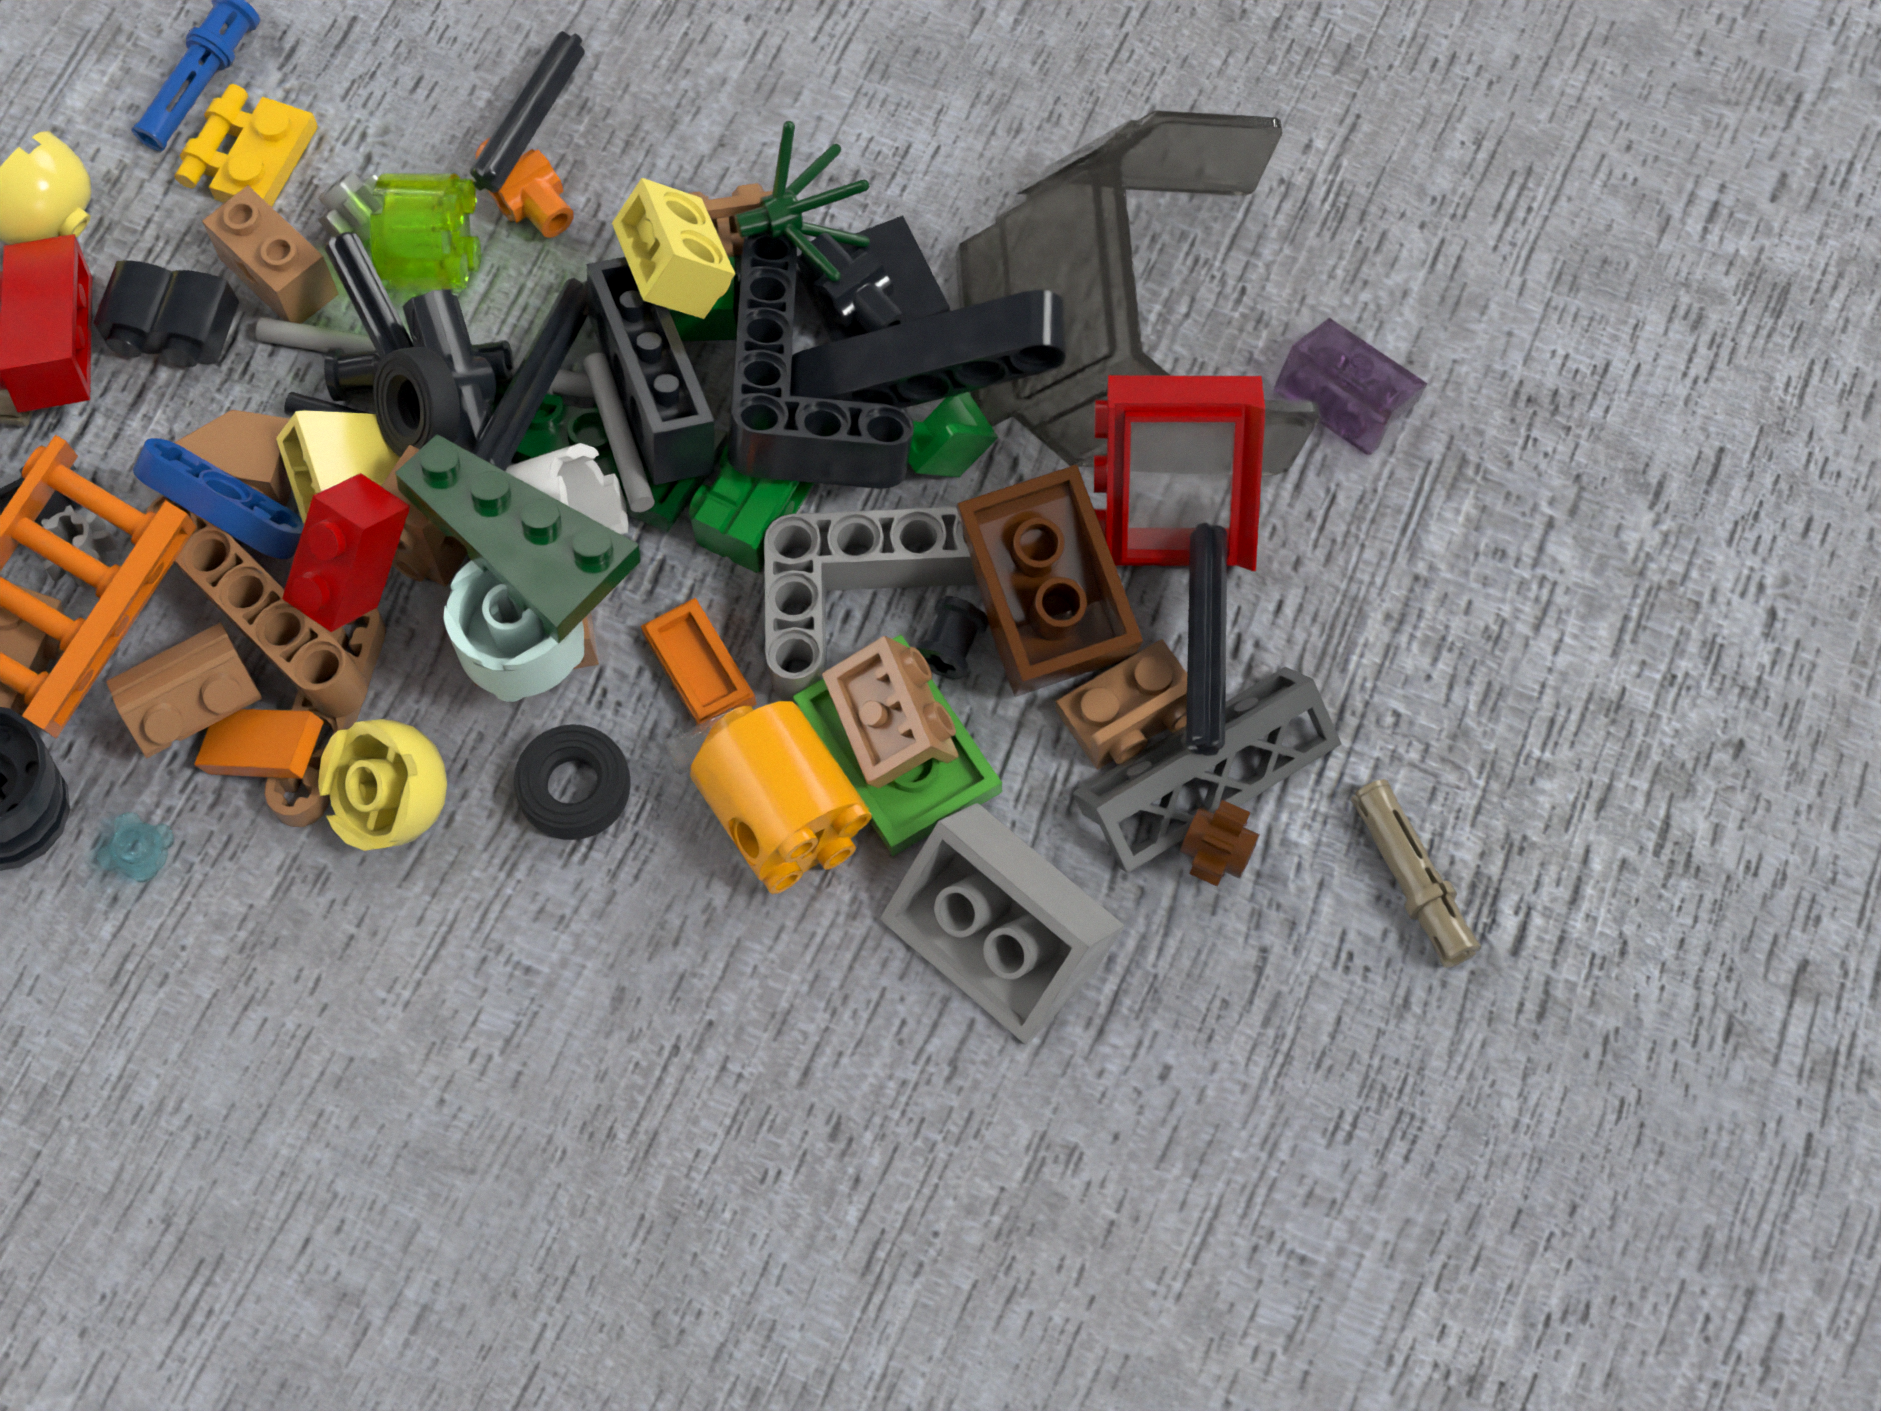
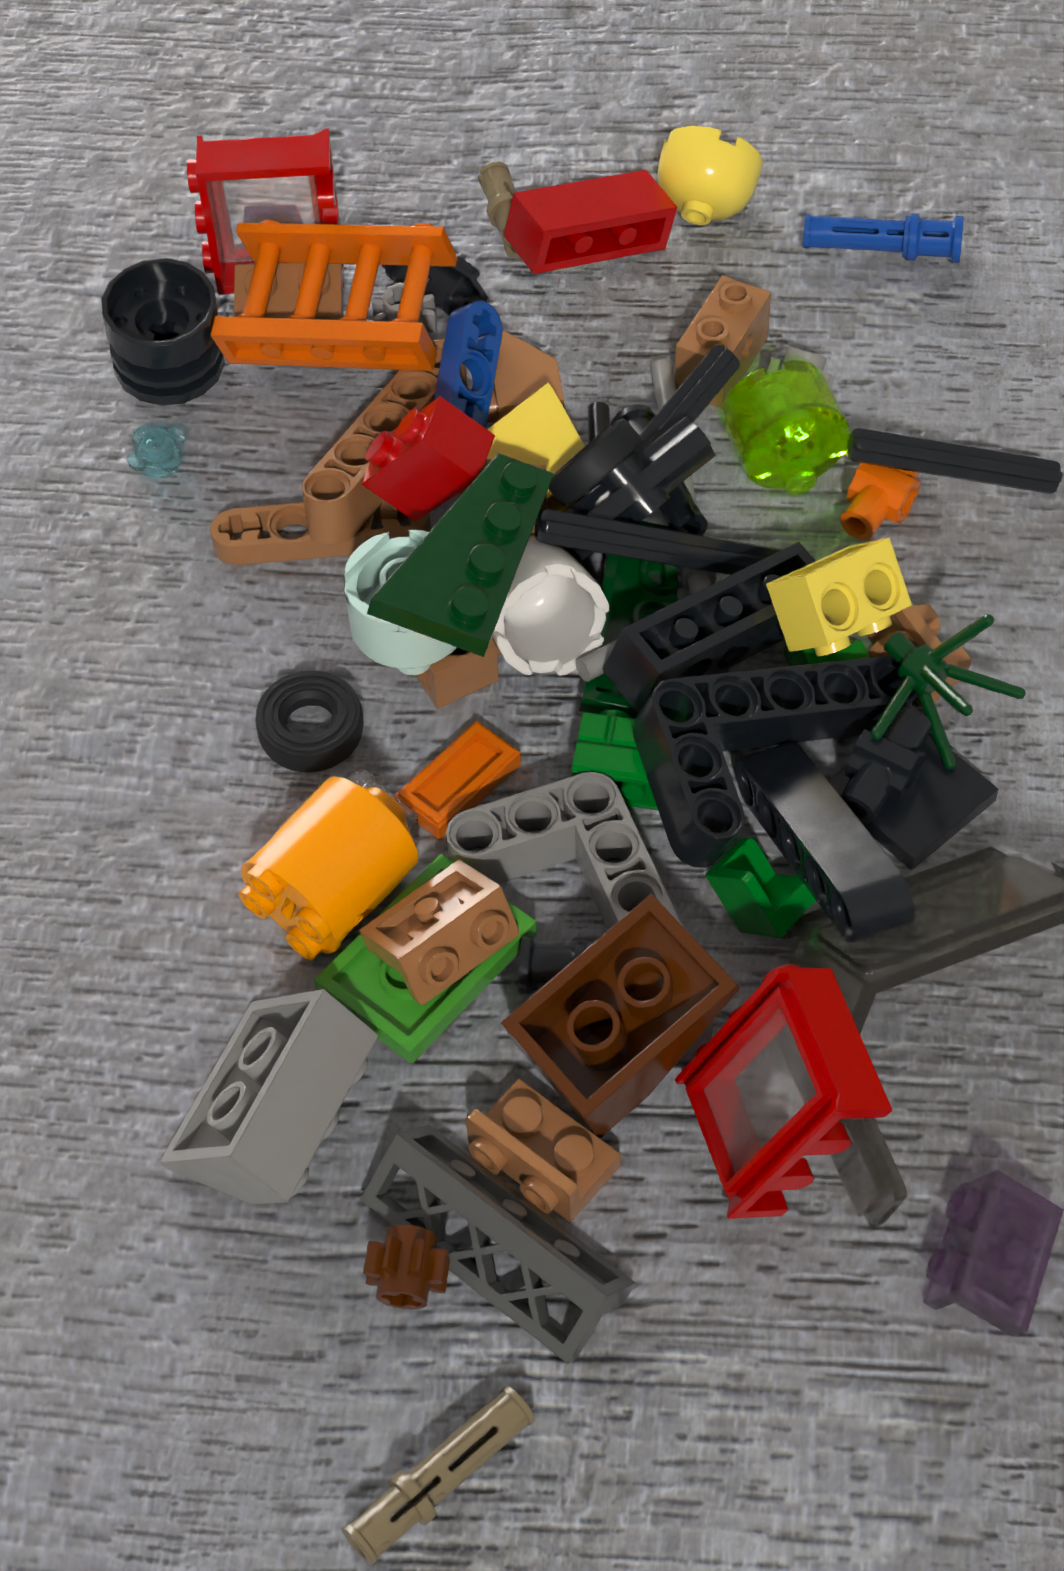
camera: 70 degrees right, 10 degrees down
black brick [93,260,239,367] -> none
medium nougat brick [106,622,262,758] -> none
yellow plate [174,84,318,207] -> none
orange tile [194,709,324,779] -> none
light yellow cylinder [318,719,447,851] -> none
black axle [1186,523,1228,756] -> none

